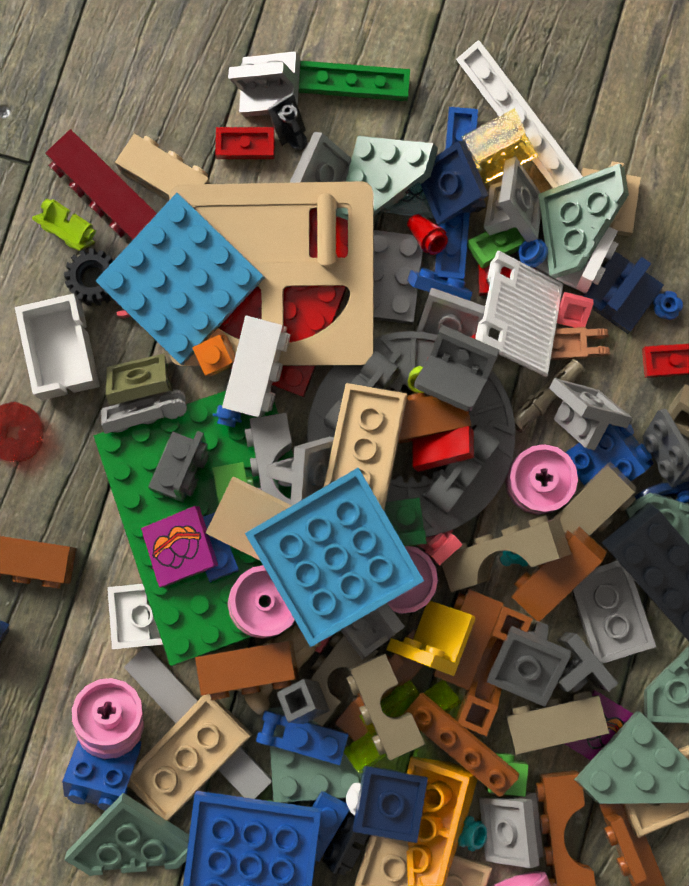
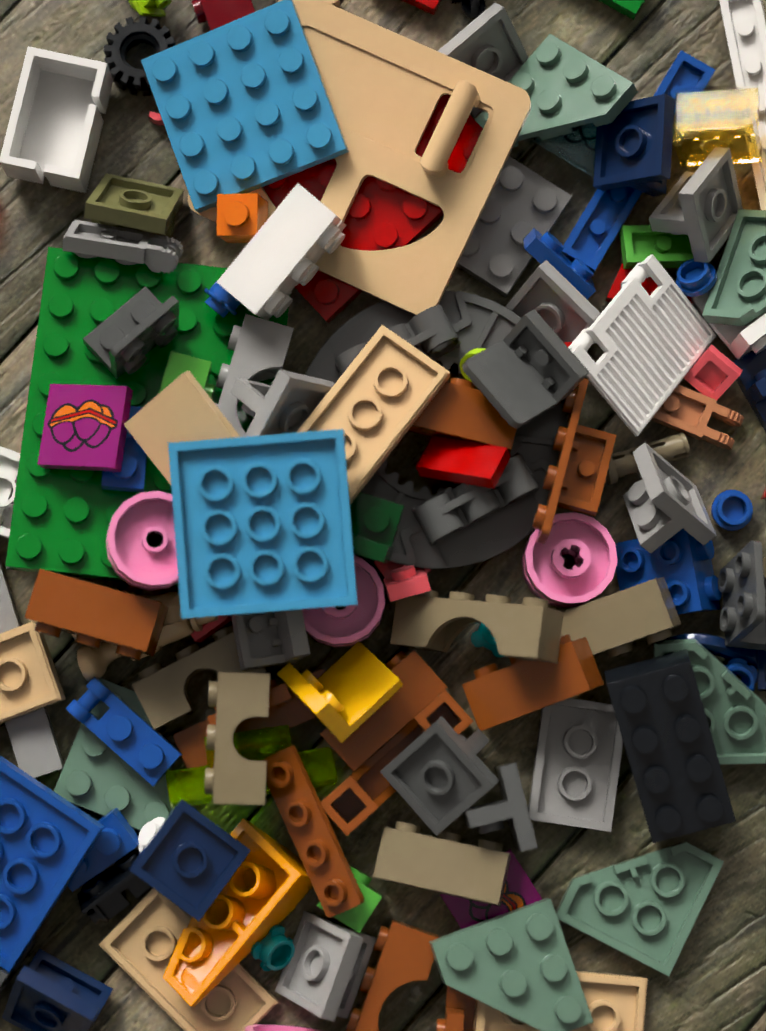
camera: 20 degrees right, 0 degrees up
dark grey brick [277,679,330,724] -> none
red cone [407,214,448,255] -> none
none -> dark orange bracket [532,378,616,544]
none -> blue plate [711,490,753,531]

